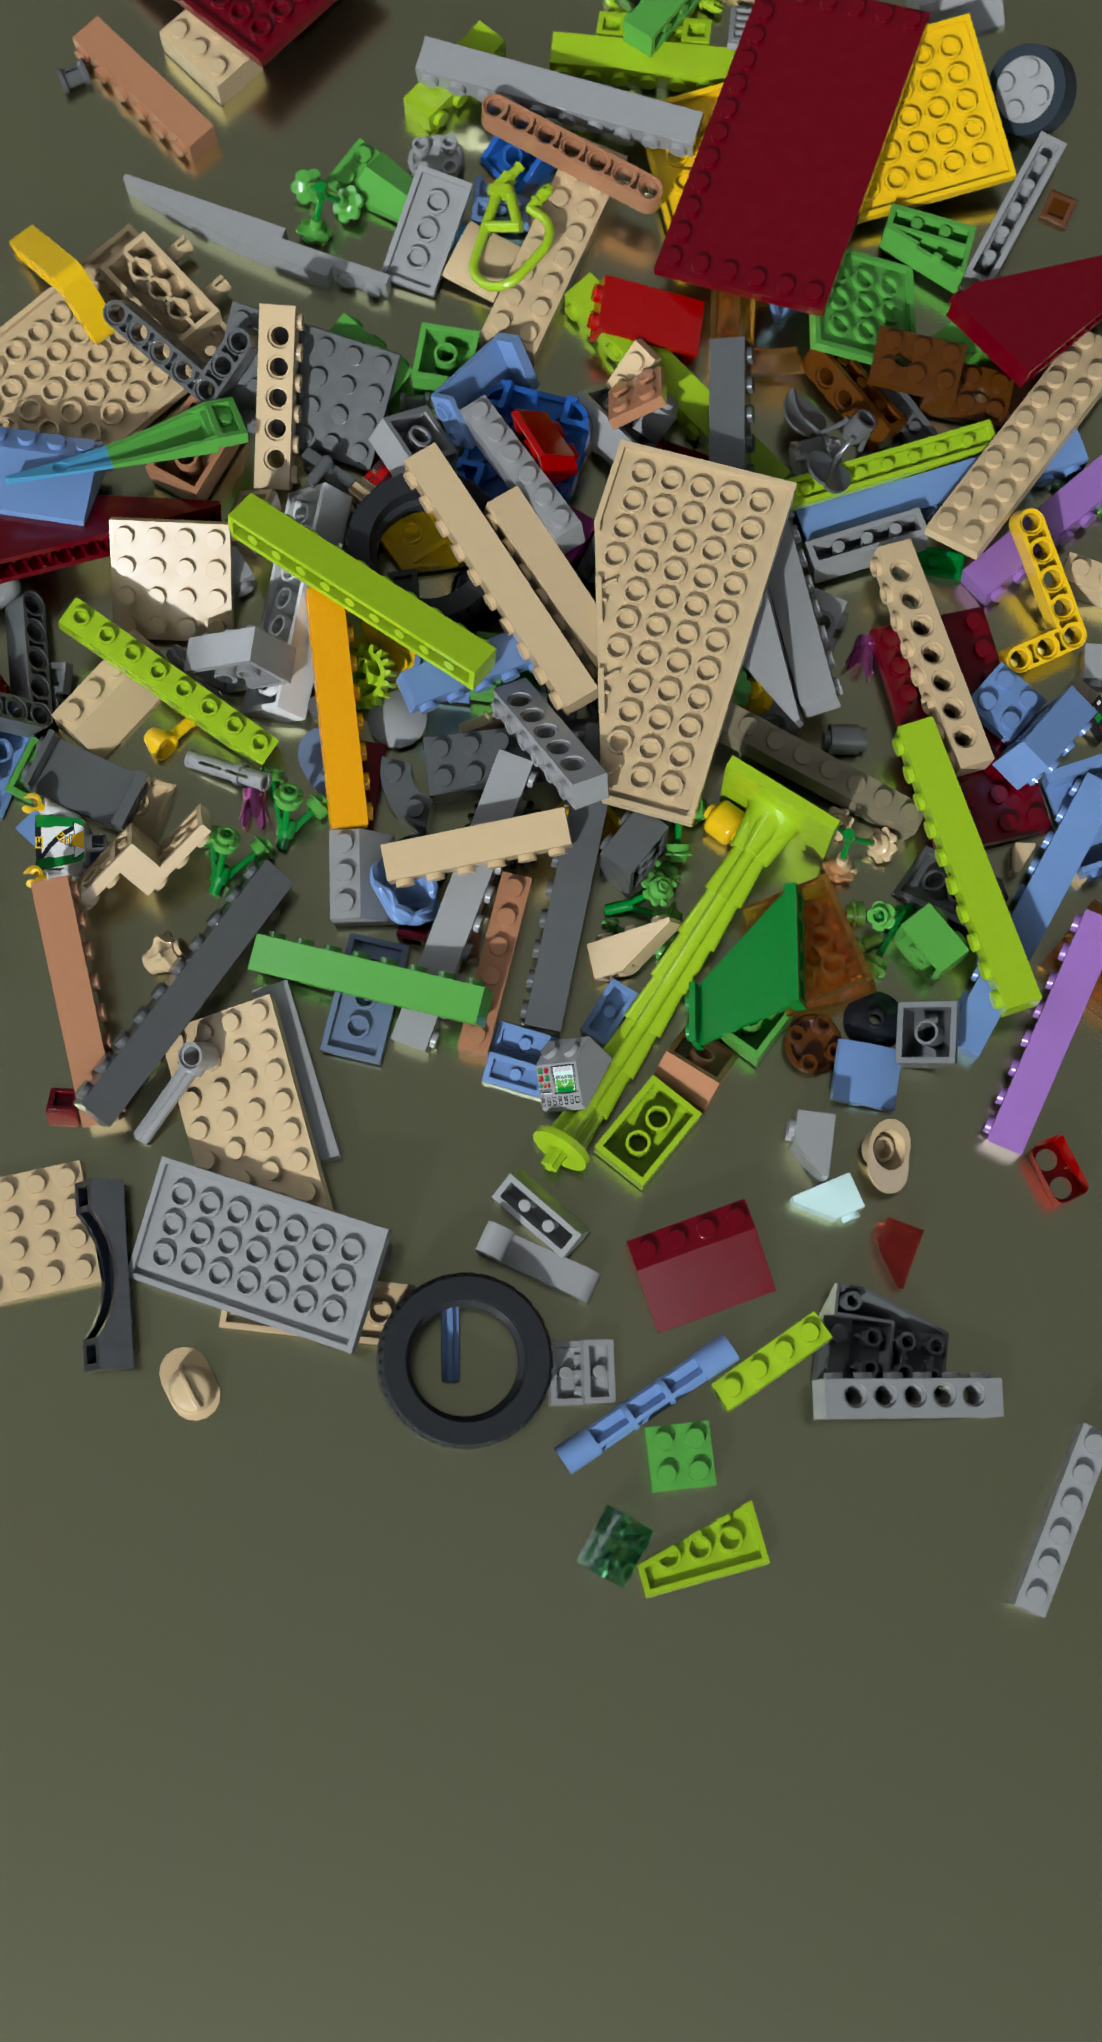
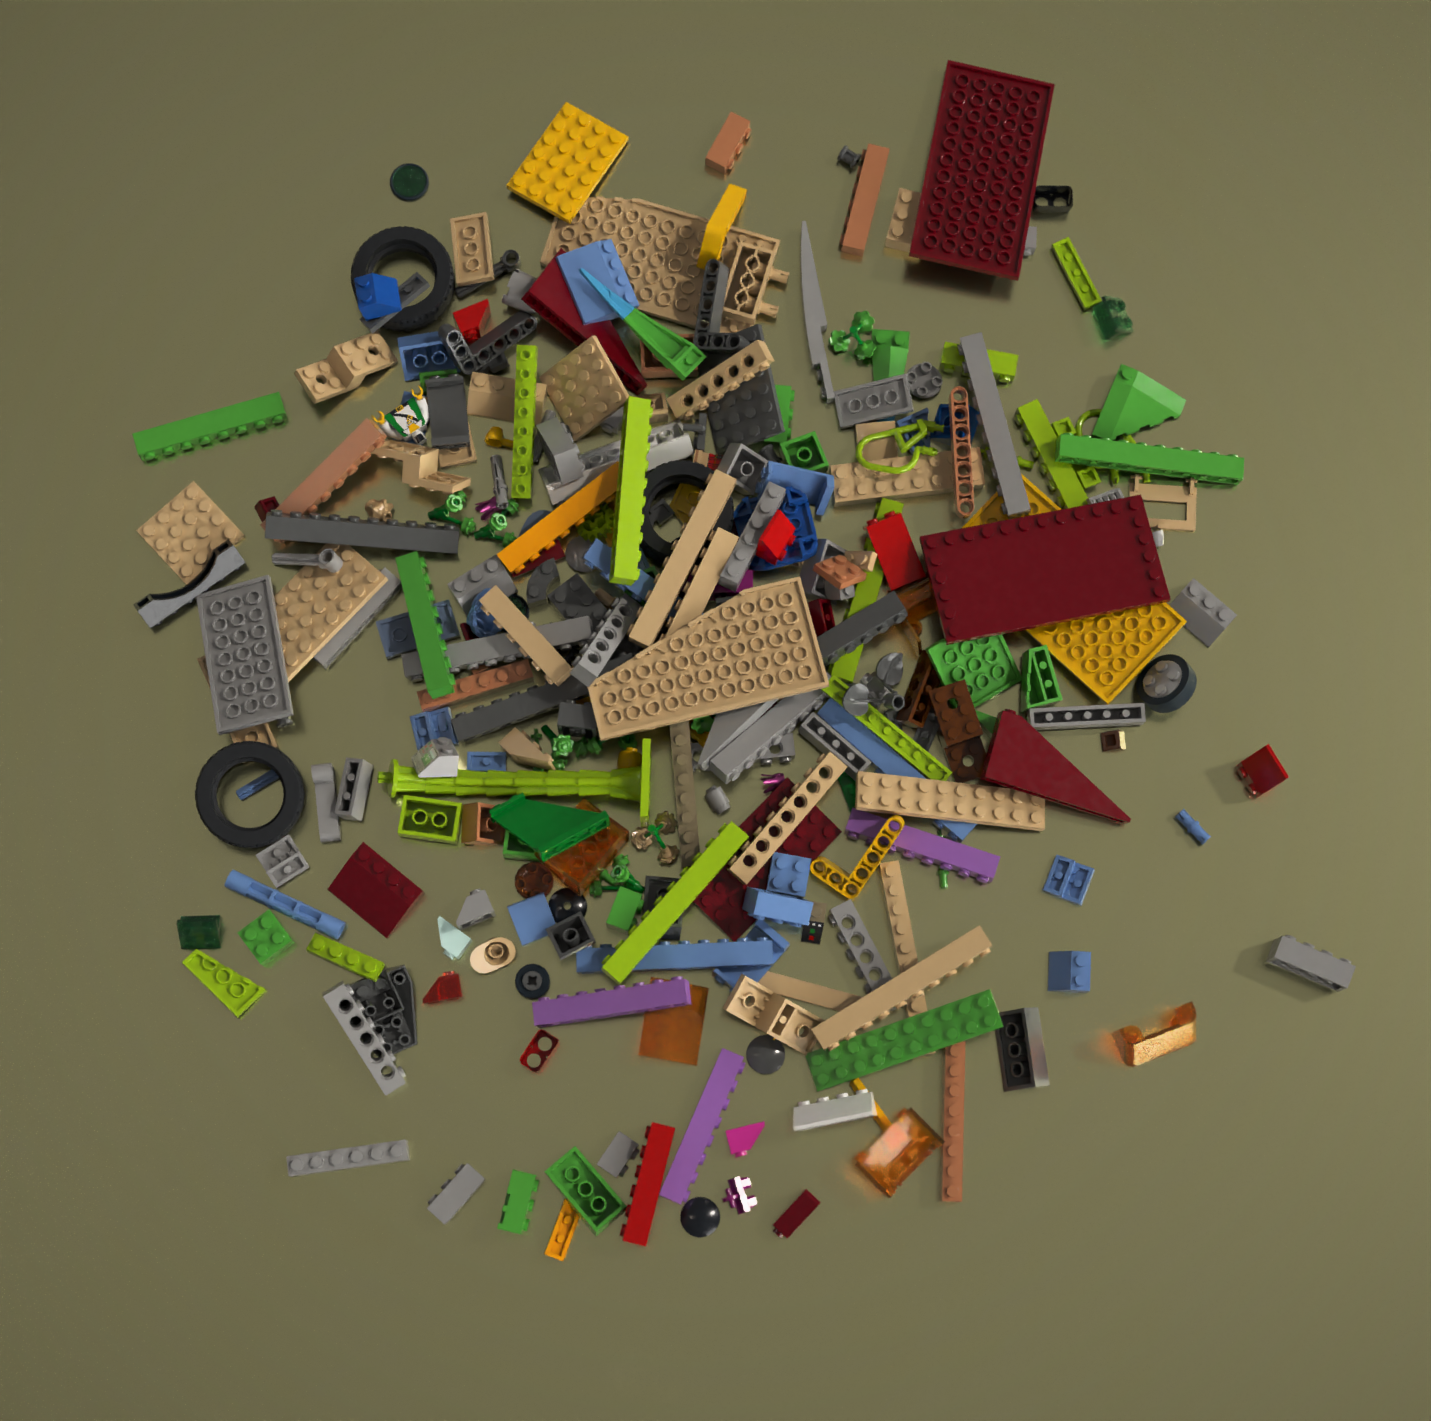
camera: 50 degrees right, 0 degrees up
tan piece [159,1347,221,1421] -> none
tan slope [1008,842,1036,880] -> none
none -> black wheel [515,964,550,999]

